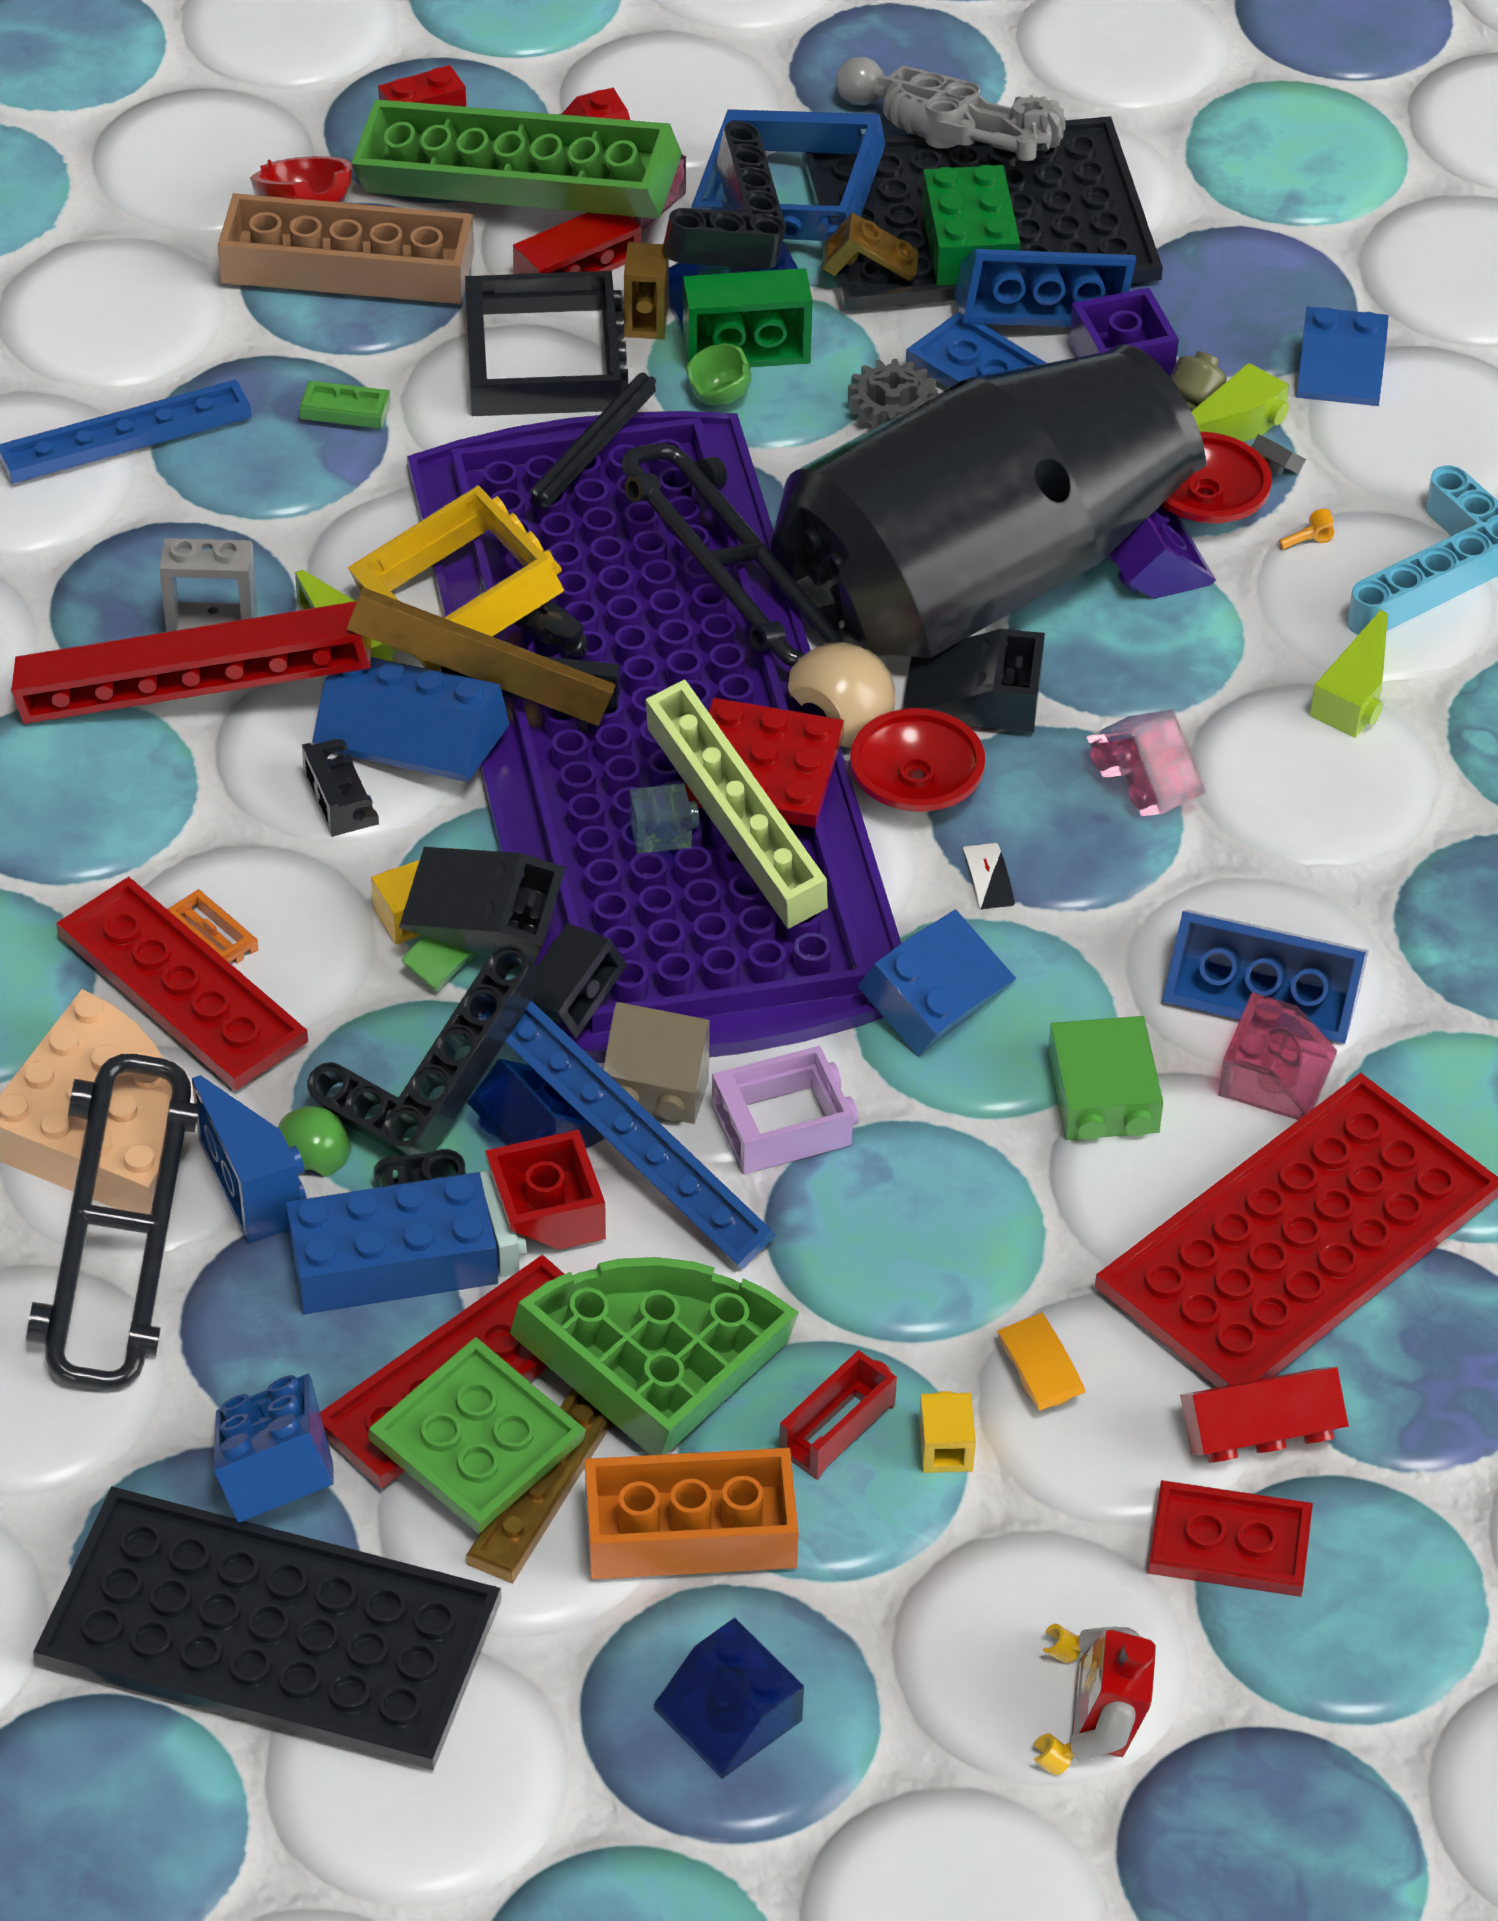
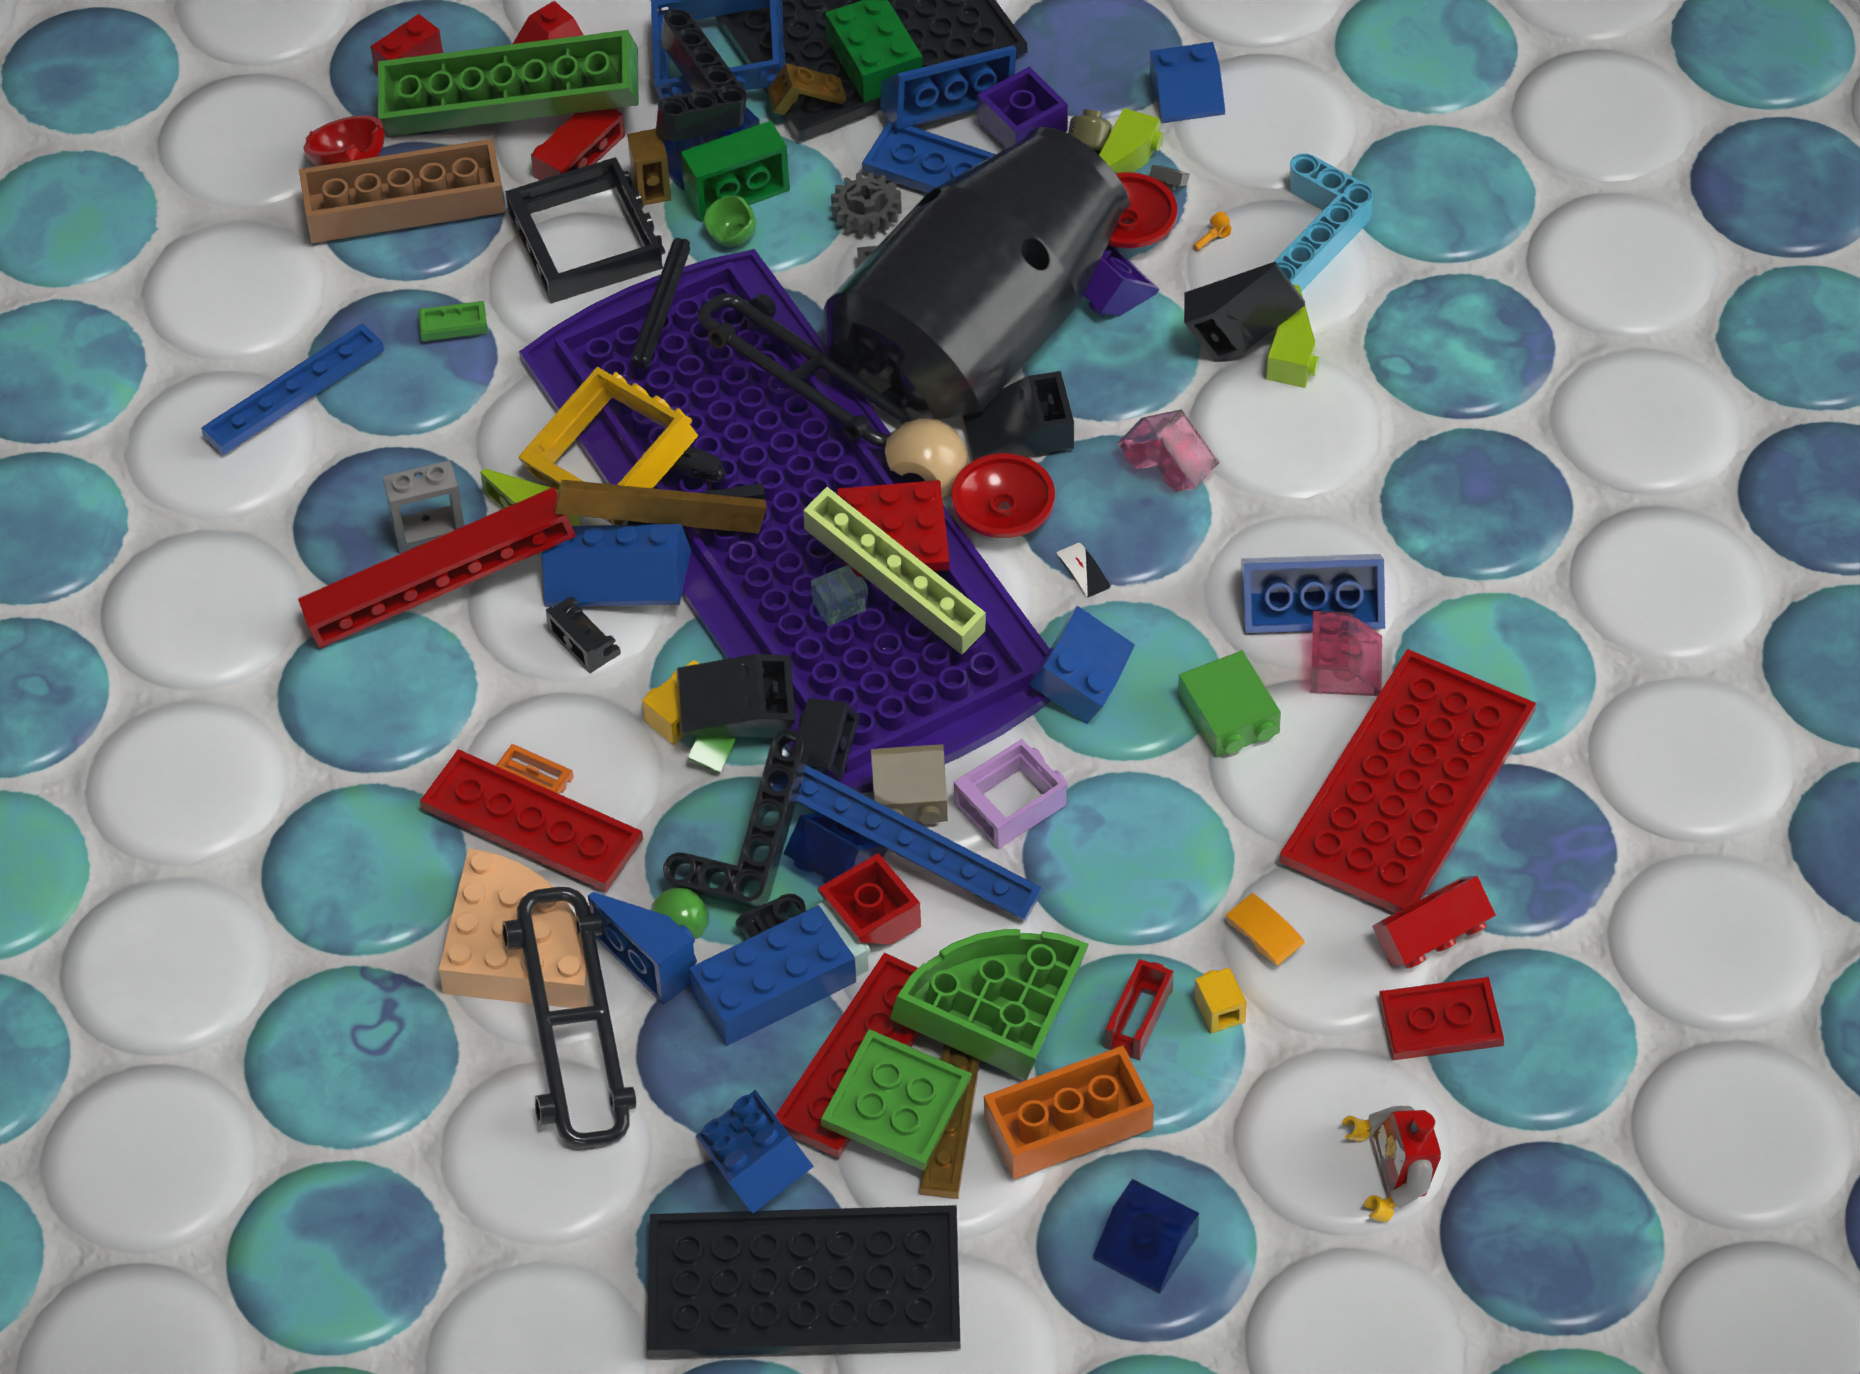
camera: 15 degrees left, 5 degrees up
none -> black slope [1184,262,1305,362]

